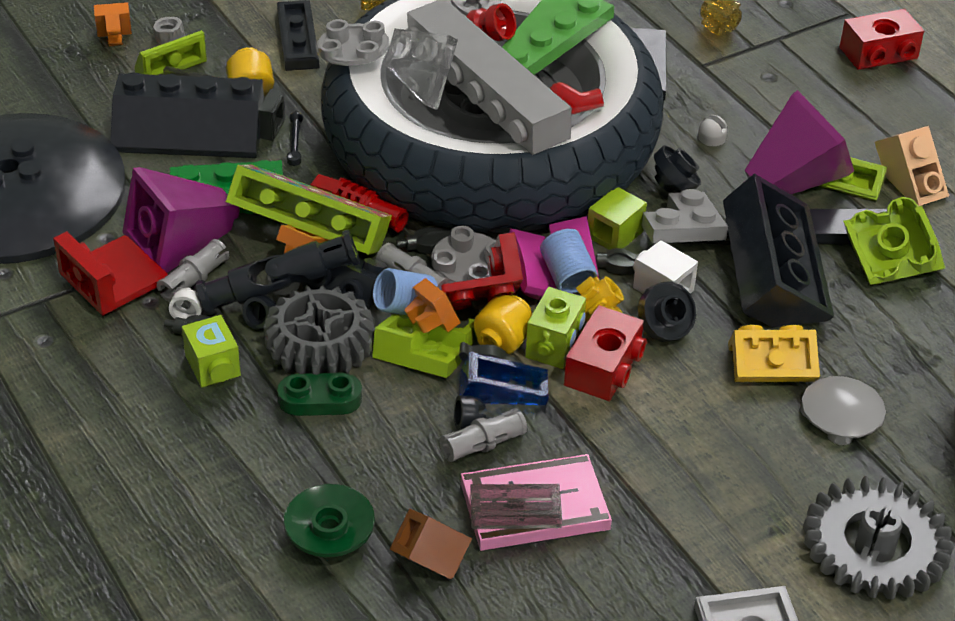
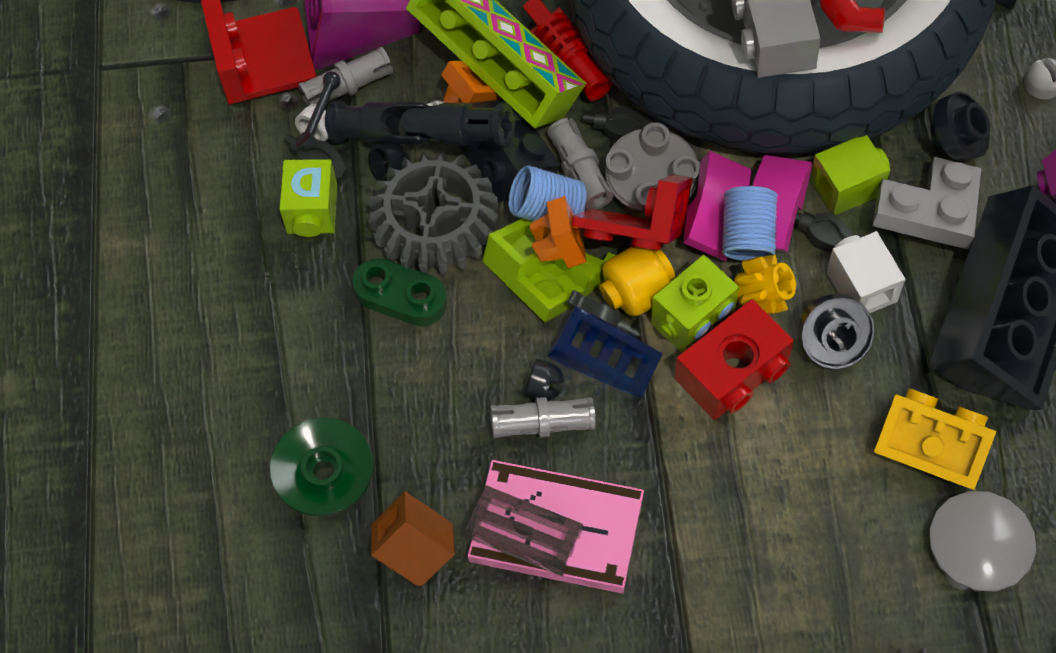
camera: 30 degrees right, 20 degrees up
none -> black hinge [296,71,341,152]

